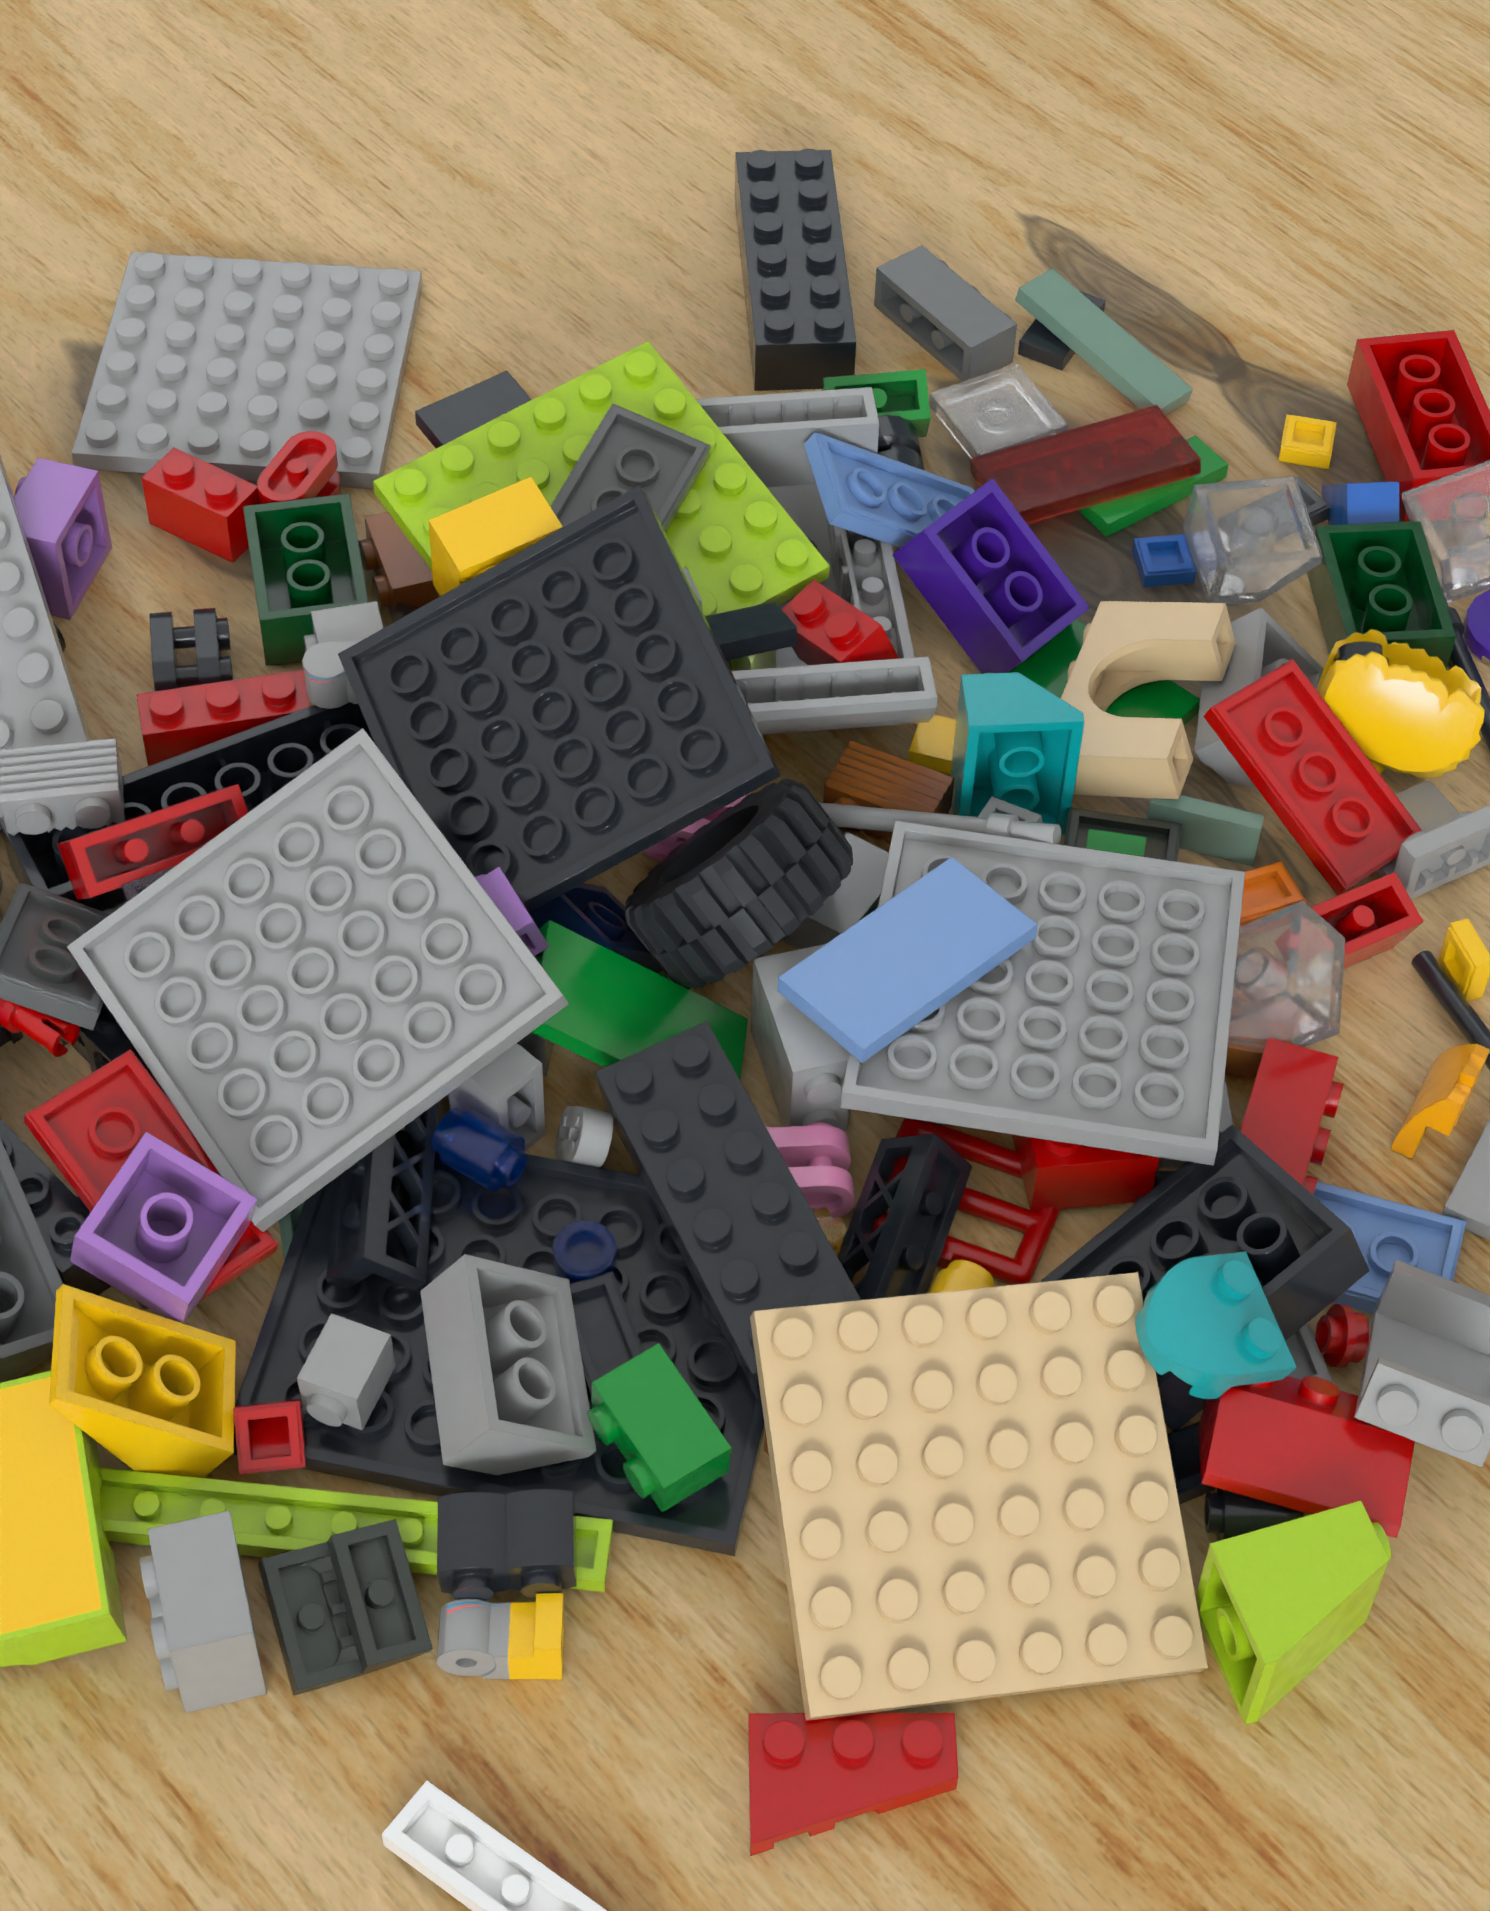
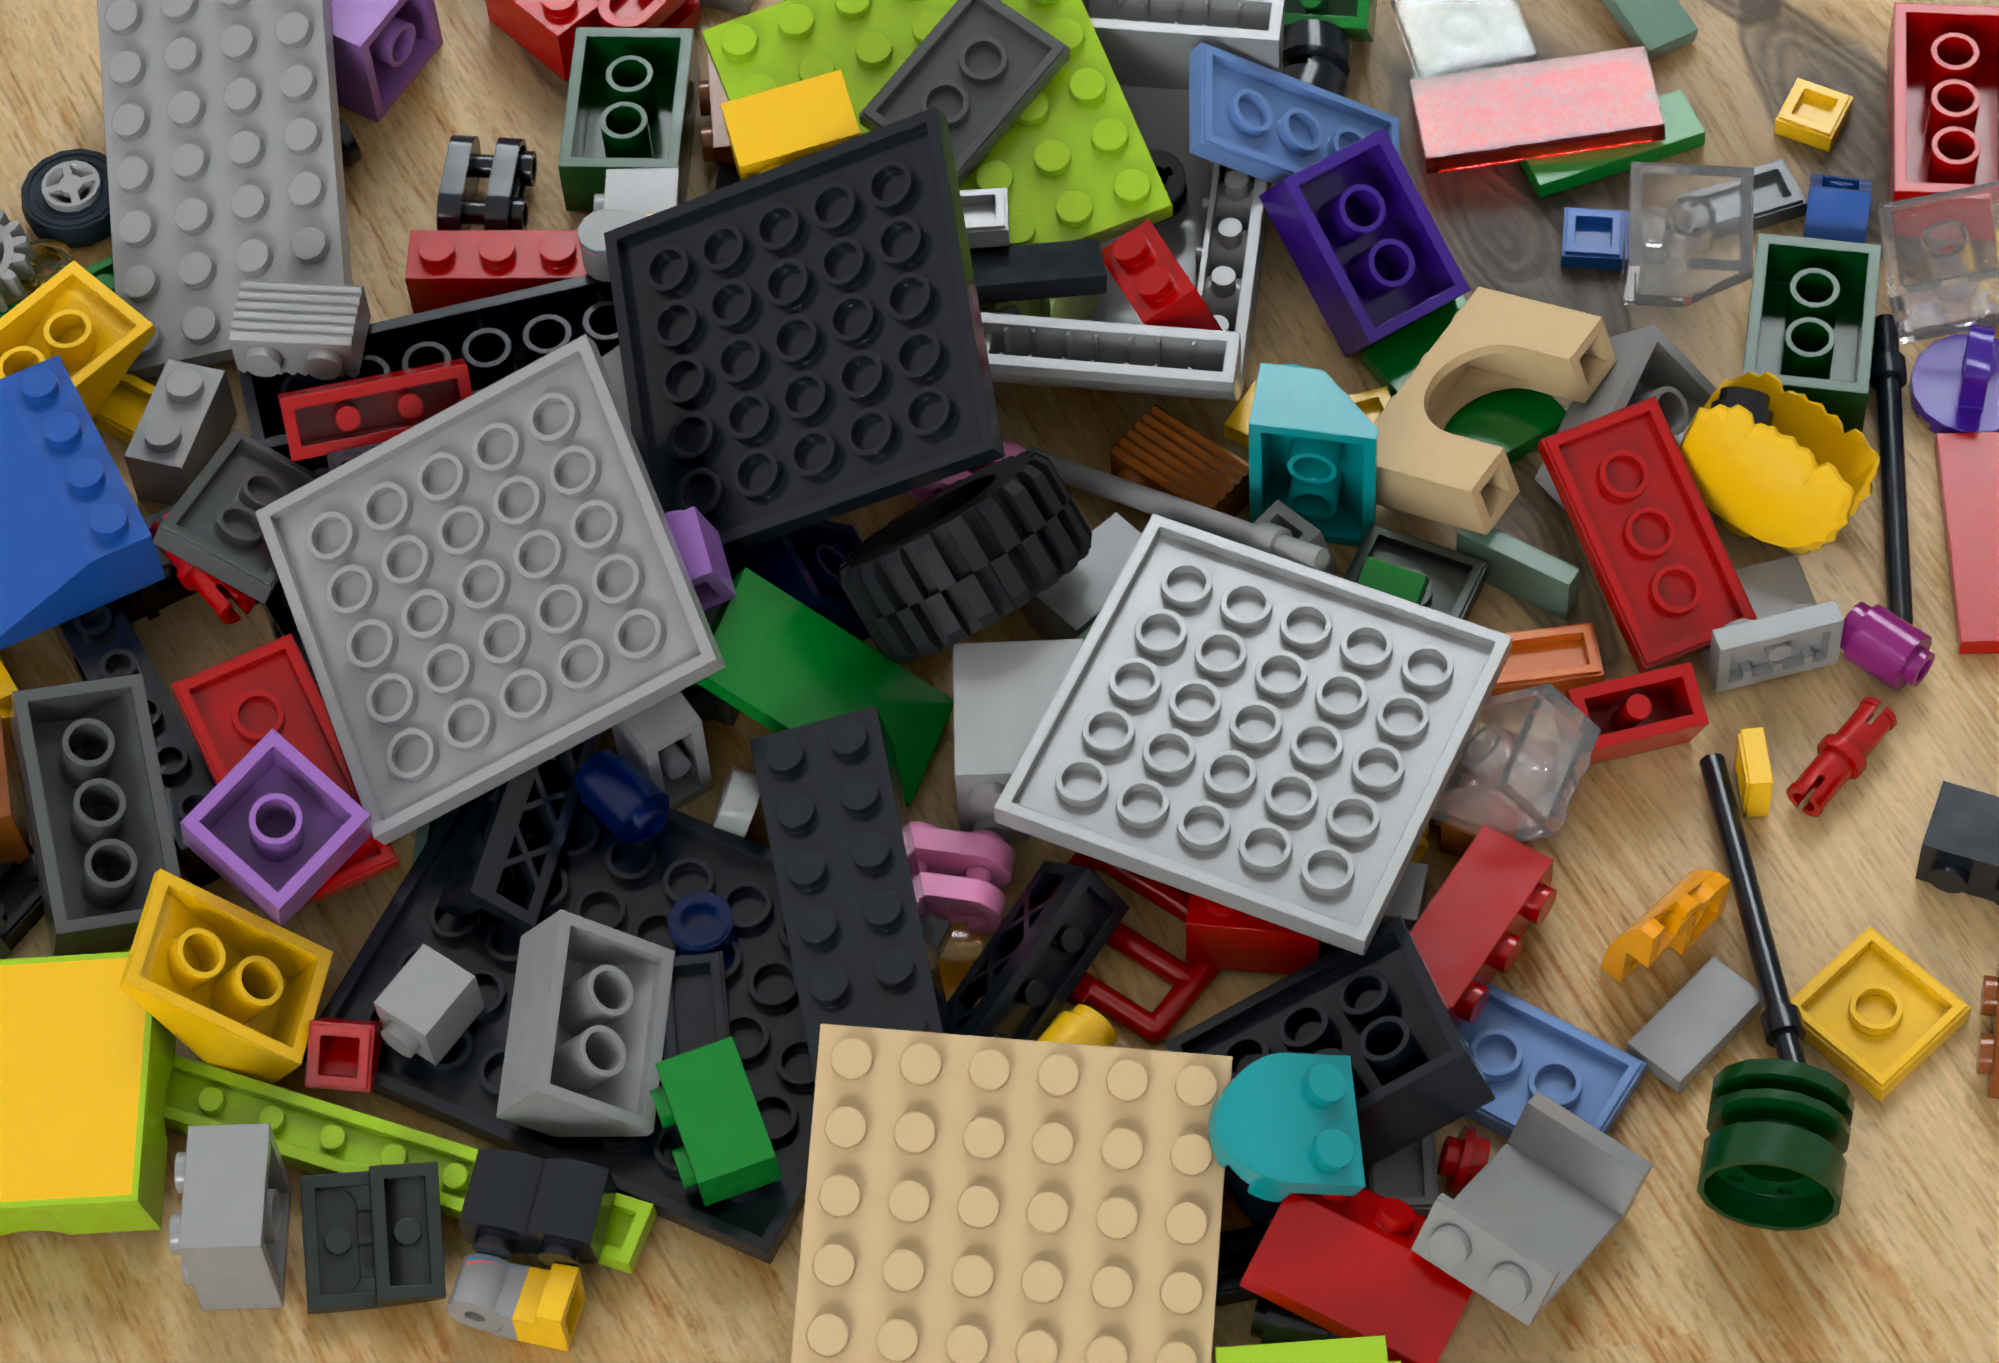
camera: 20 degrees right, 5 degrees up
medium blue tile [777,857,1038,1063] -> none

